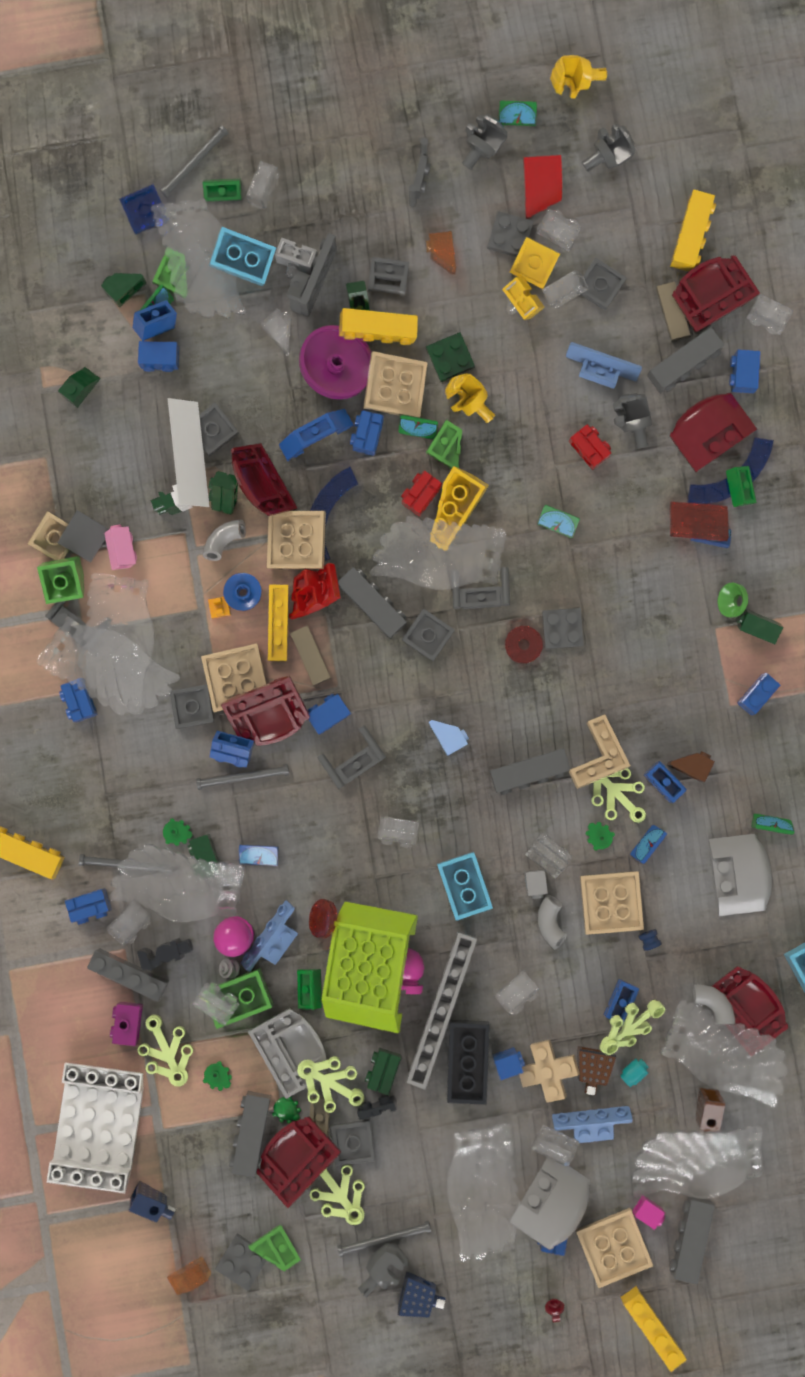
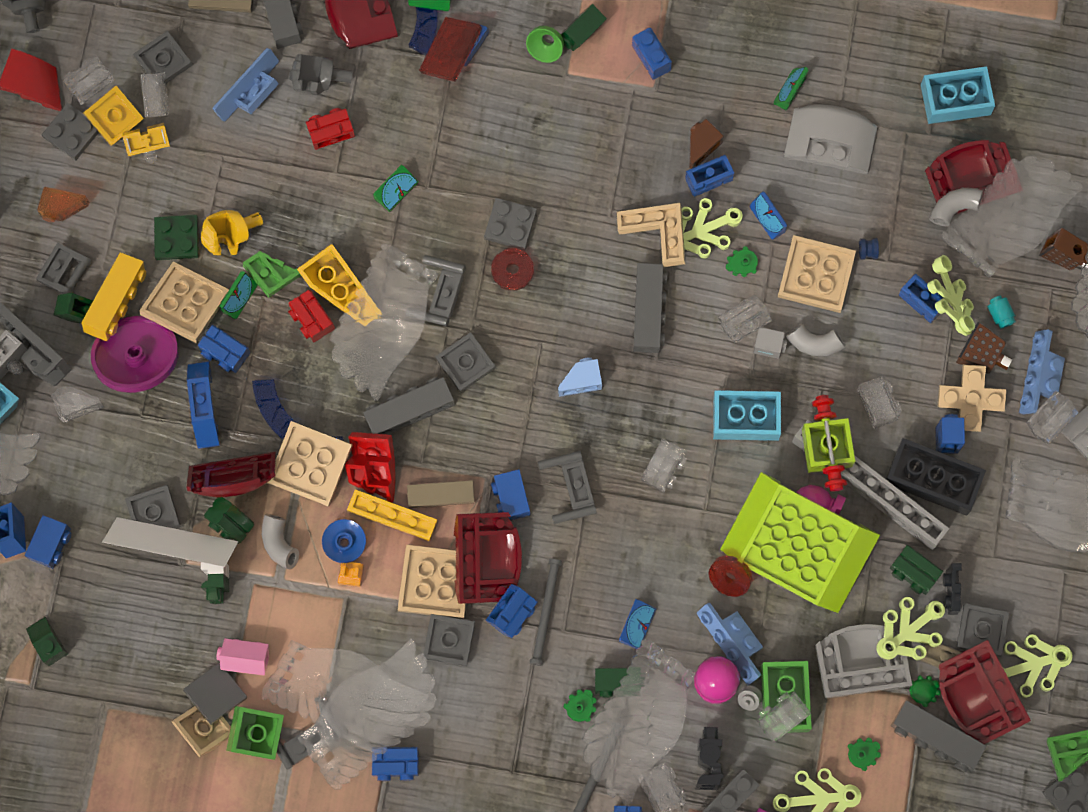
camera: 70 degrees left, 10 degrees down
green slope [297,969,322,1010] -> none
none -> lime brick [802,395,855,491]

